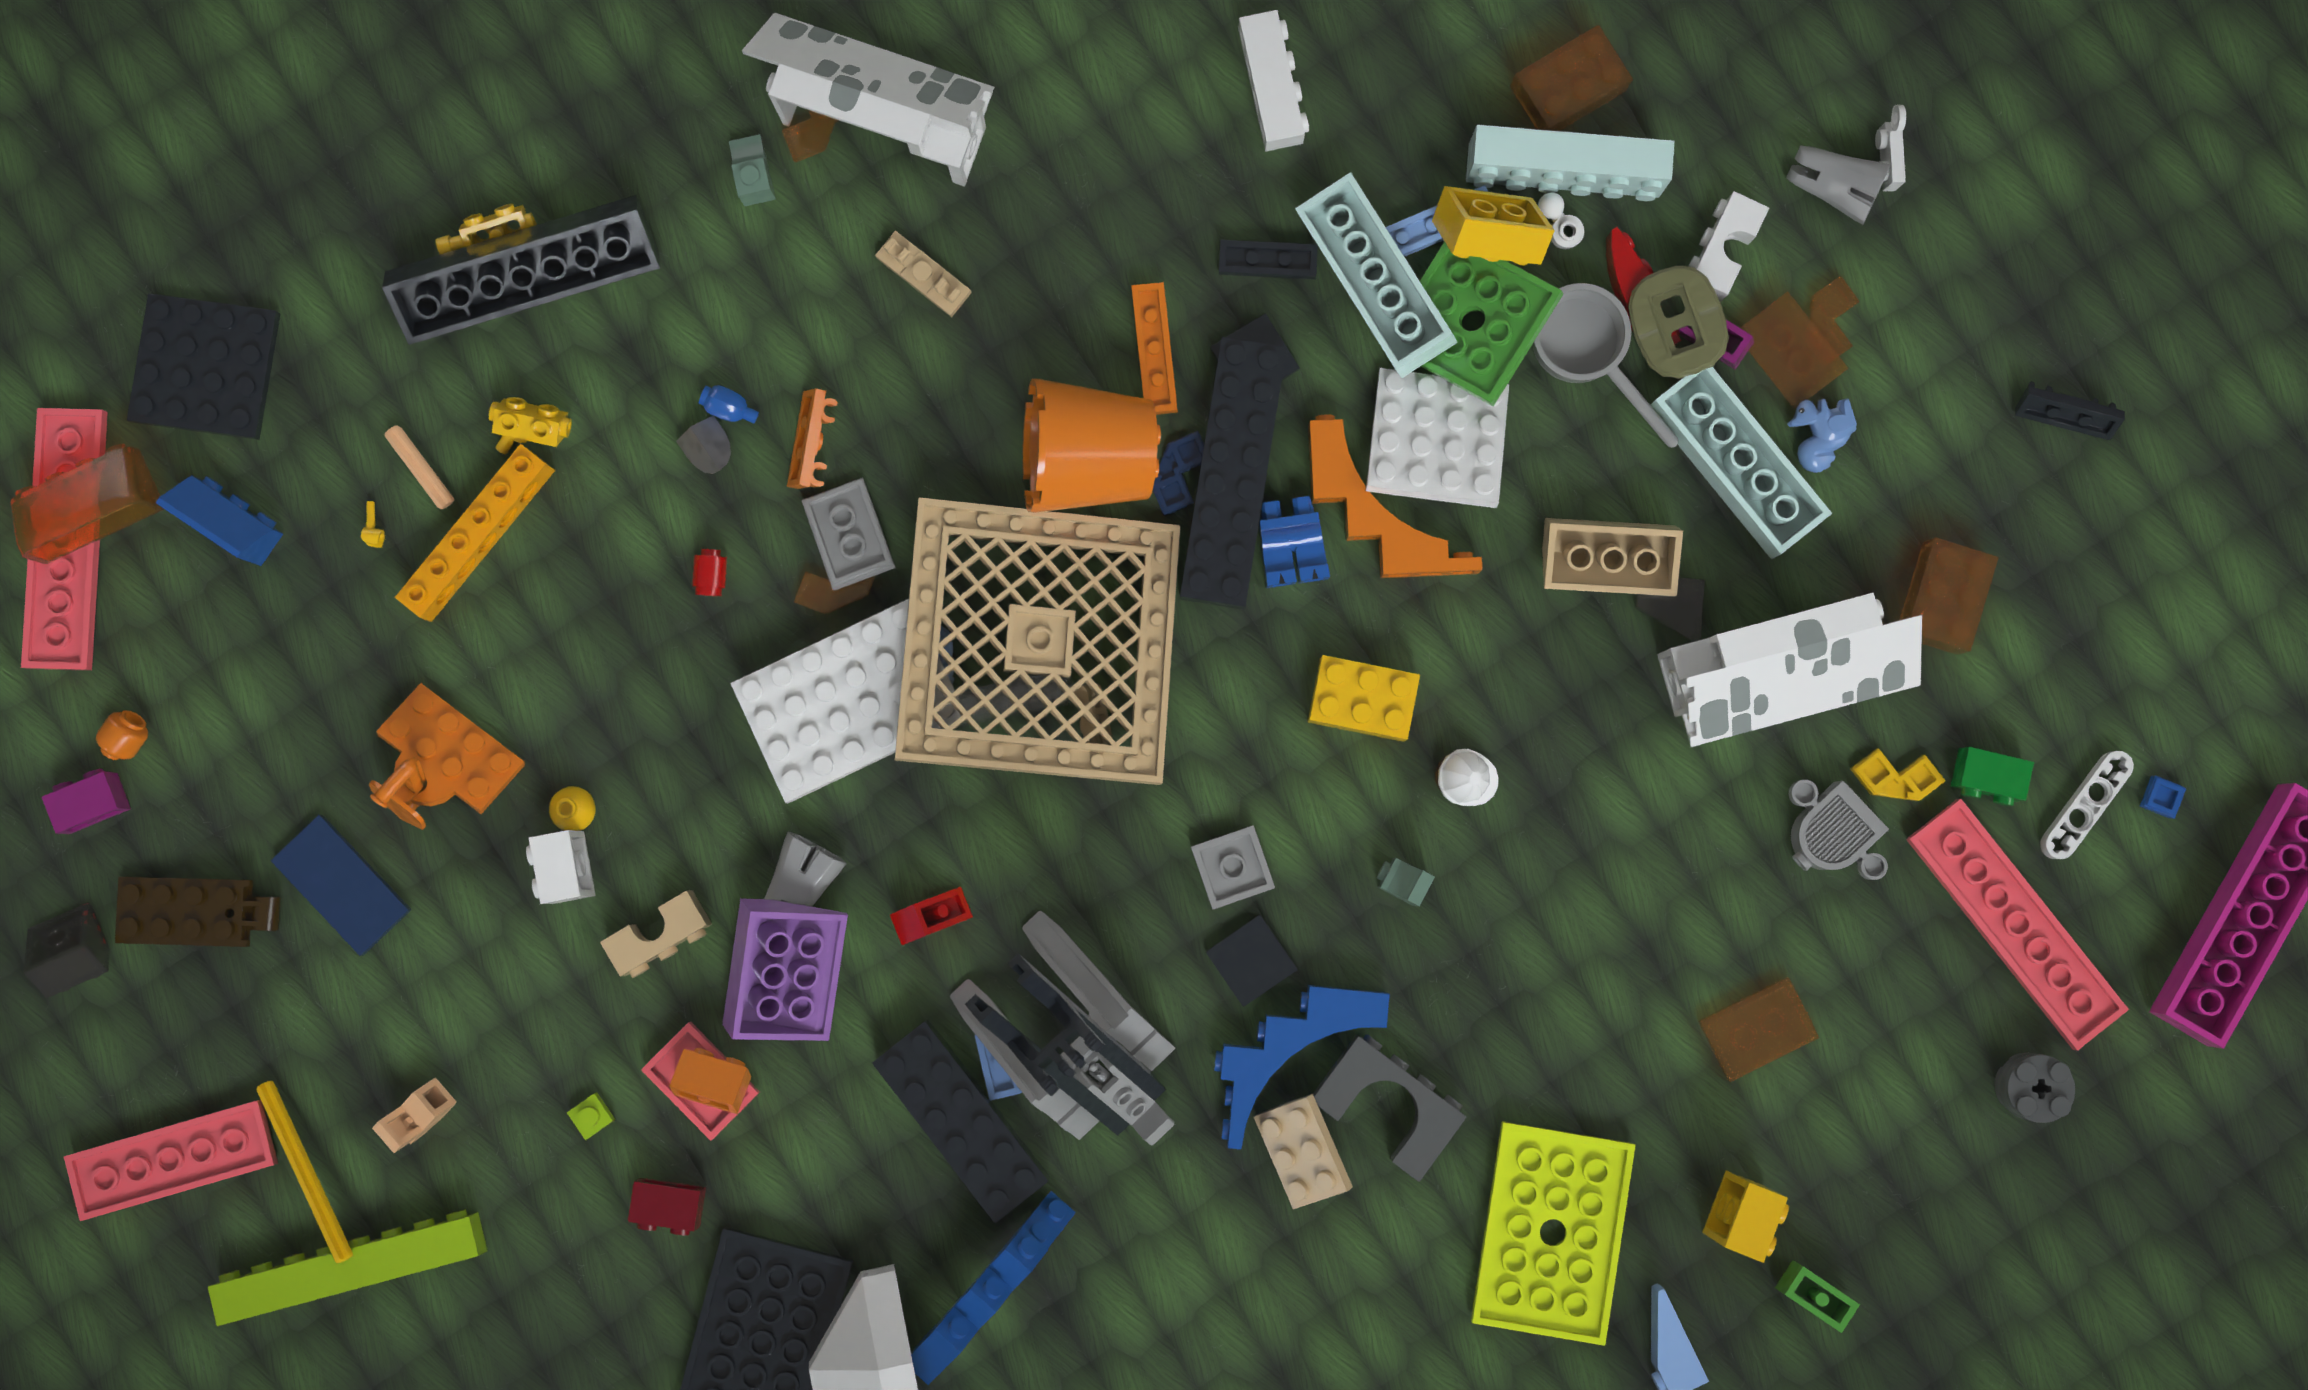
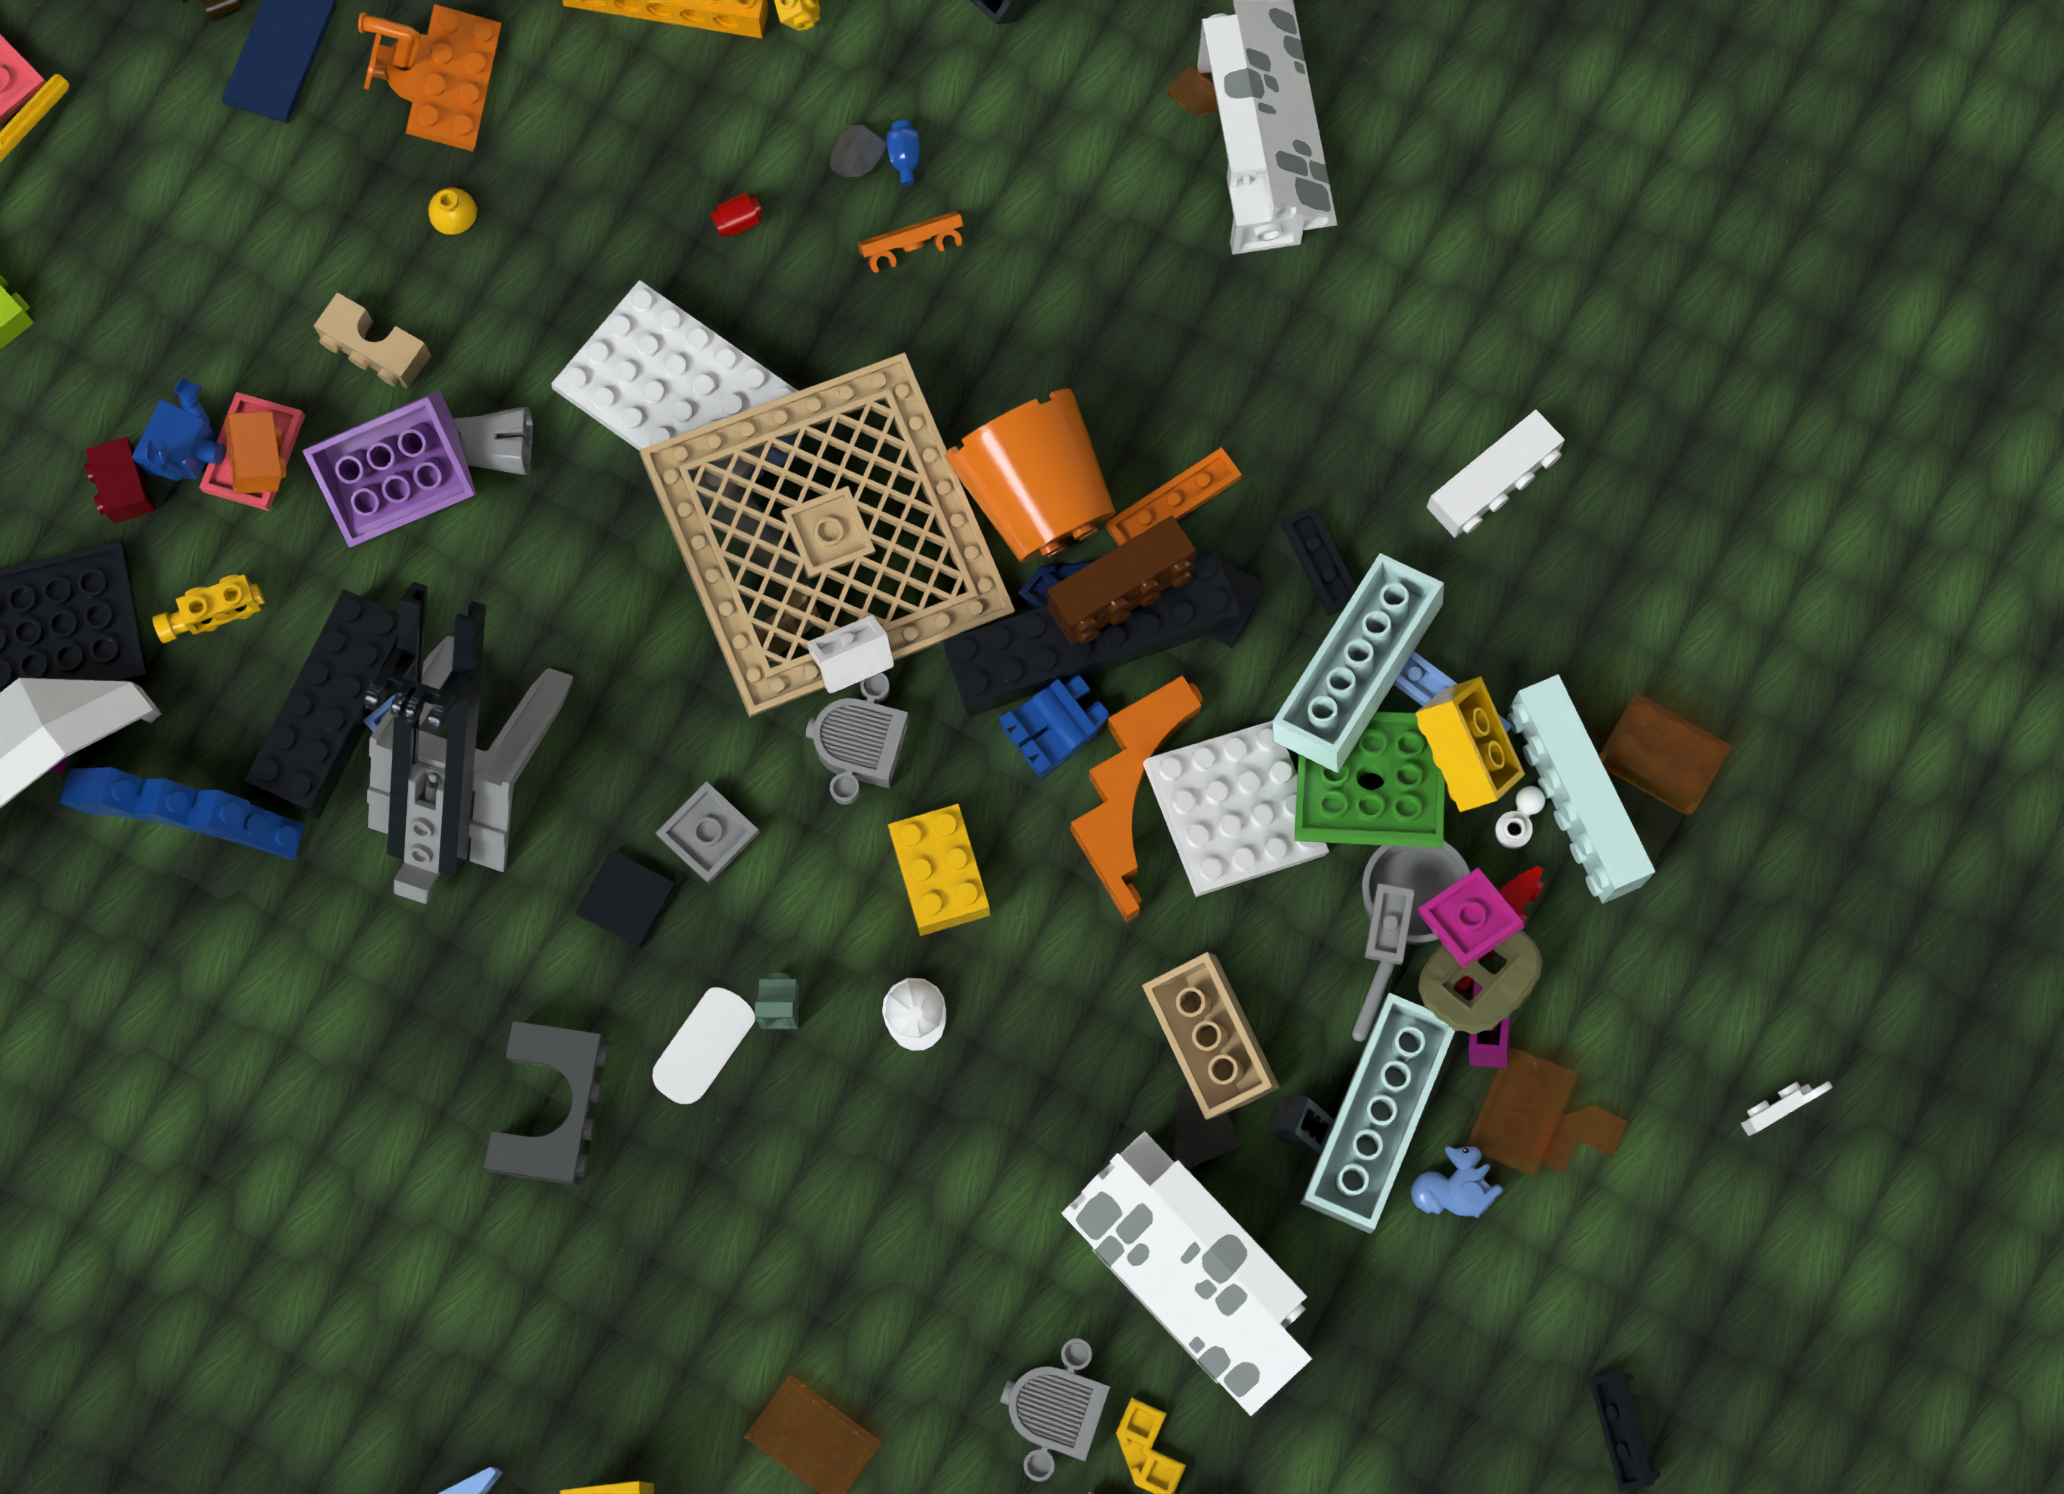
camera: 60 degrees right, 10 degrees down
light nougat brick [372,1077,457,1153] -> none
white brick [526,830,596,904] -> none
lime plate [567,1093,616,1140] -> none
sand green arch [729,134,776,206] -> none
clear orange tile [794,572,876,614] -> none
light grey tile [801,477,896,591] -> none
tan plate [875,231,972,318] -> none
red slope [890,887,973,945] -> none
blue arch [1214,985,1390,1149] -> none
tan plate [1253,1094,1353,1209] -> none
neon yellow plate [1471,1121,1636,1346] -> none
white arch [1689,191,1769,302] -> none
light grey piece [1786,145,1891,225] -> none
clear orange brick [1900,537,1999,655] -> none
none -> blue torso [132,377,226,481]
none -> yellow brick [152,574,265,644]
none -> white sticker [652,987,755,1104]
none -> light grey piece [806,672,910,805]
none -> white panel [807,614,894,693]
none -> reddish brown brick [1047,515,1196,646]
none -> black arch [1269,1094,1335,1154]
none -> light grey plate [1364,883,1415,965]
none -> dark pink plate [1418,868,1524,969]

